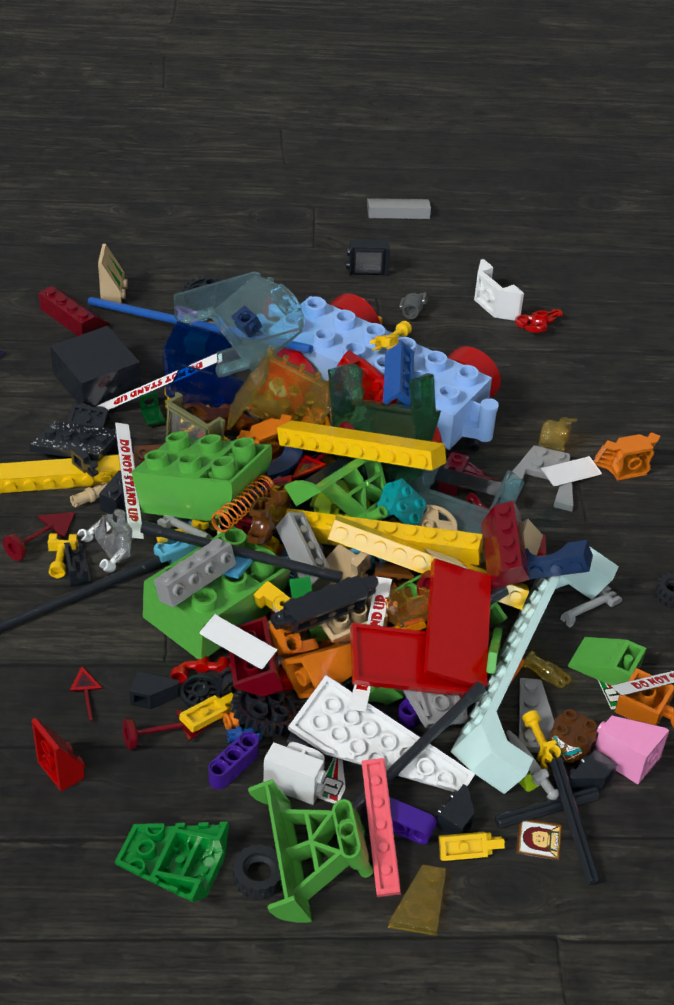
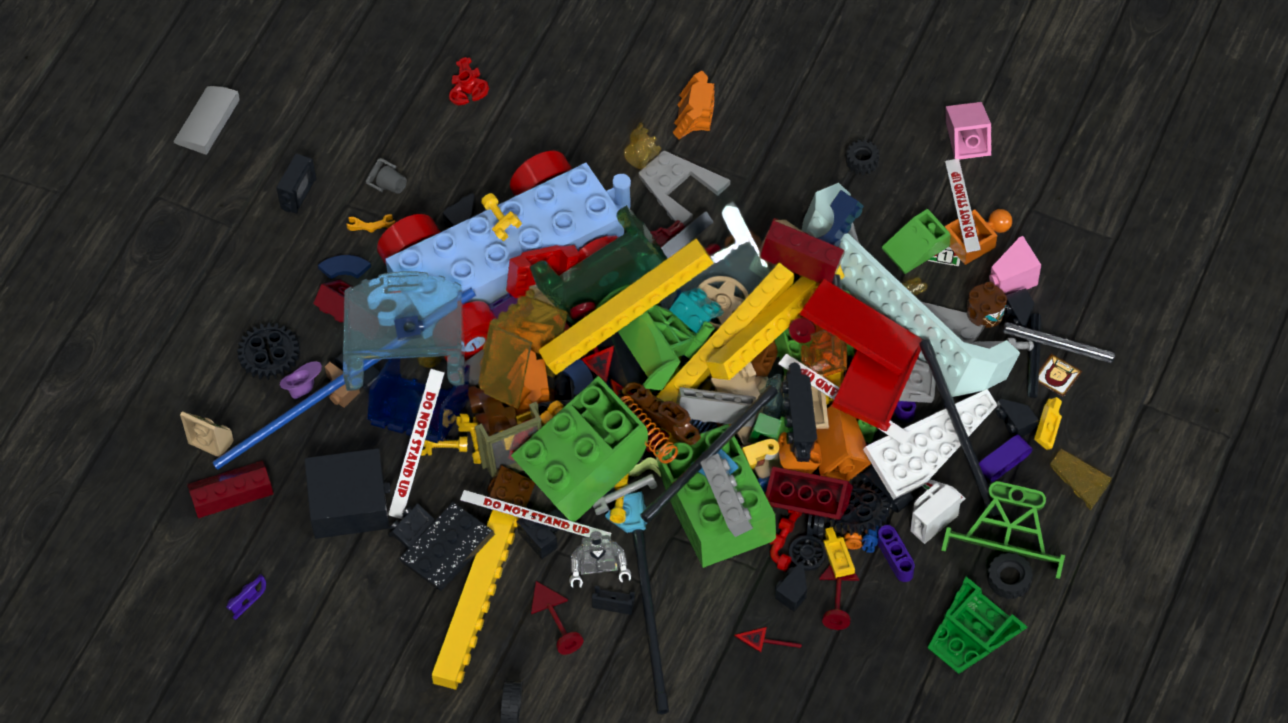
camera: 60 degrees left, 15 degrees up
red slope [31,718,85,791] -> none
yellow bar [48,533,78,578] -> none
tan pin [70,483,107,507] -> none
black plate [71,446,99,477] -> none
dark green bracket [140,392,165,427] -> none
white sticker [199,614,278,669] -> none
coral tile [362,758,401,897] -> none
blue panel [383,341,414,406] -> none
sticker [425,548,468,569] -> none
white slope [474,259,524,321] -> none
bright green tile [487,628,503,674] -> none
yellow bar [522,710,561,770] -> none
white sticker [541,456,602,486] -> none

